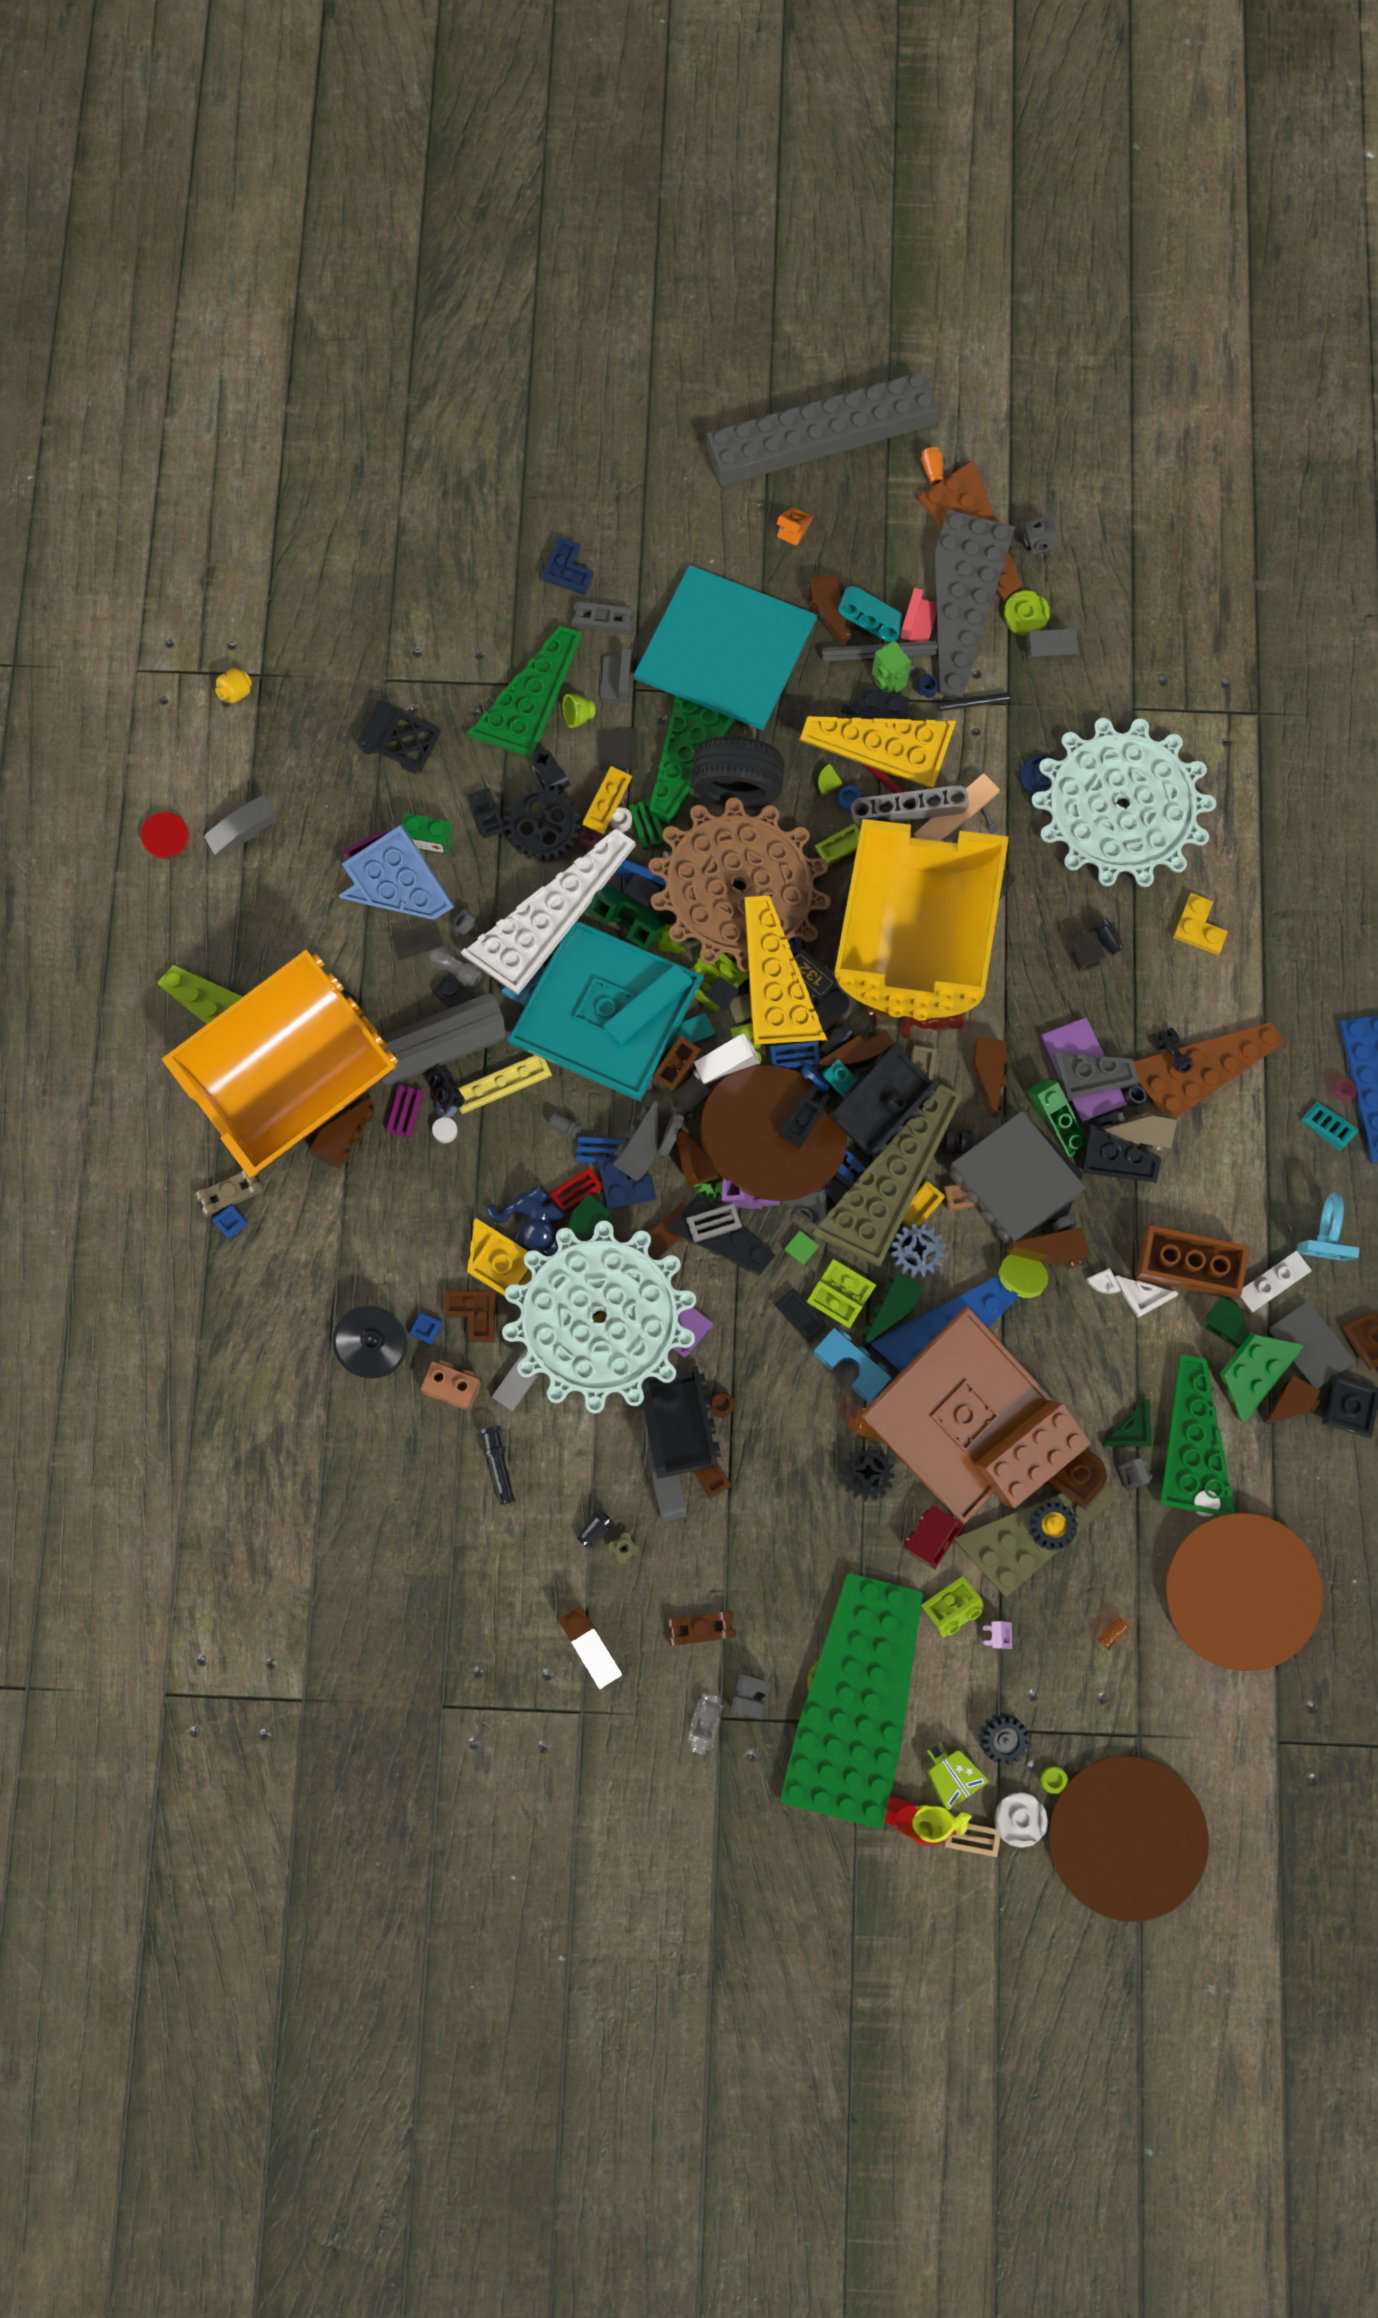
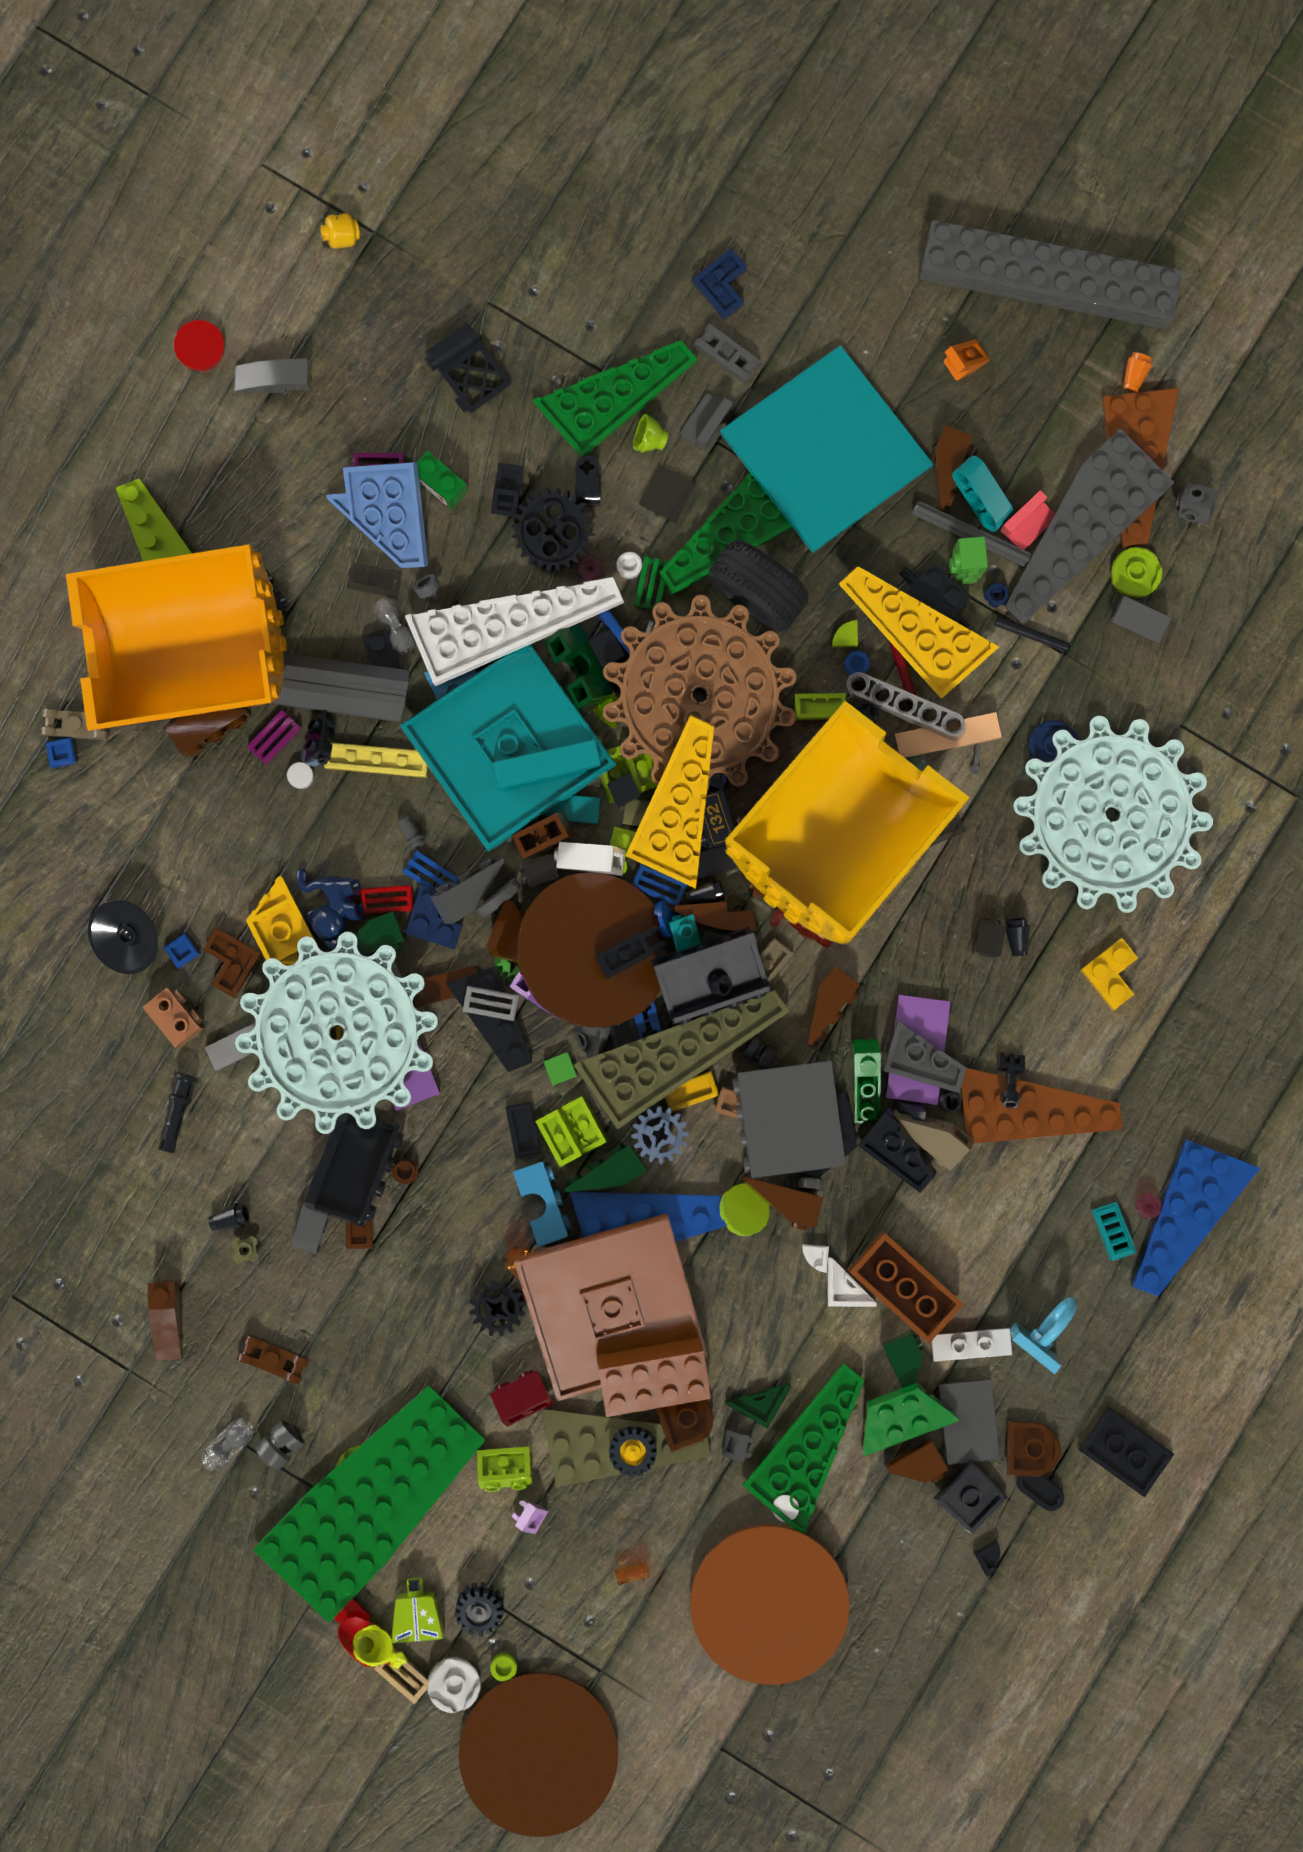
camera: 30 degrees right, 10 degrees up
yellow plate [582,766,632,834] -> none

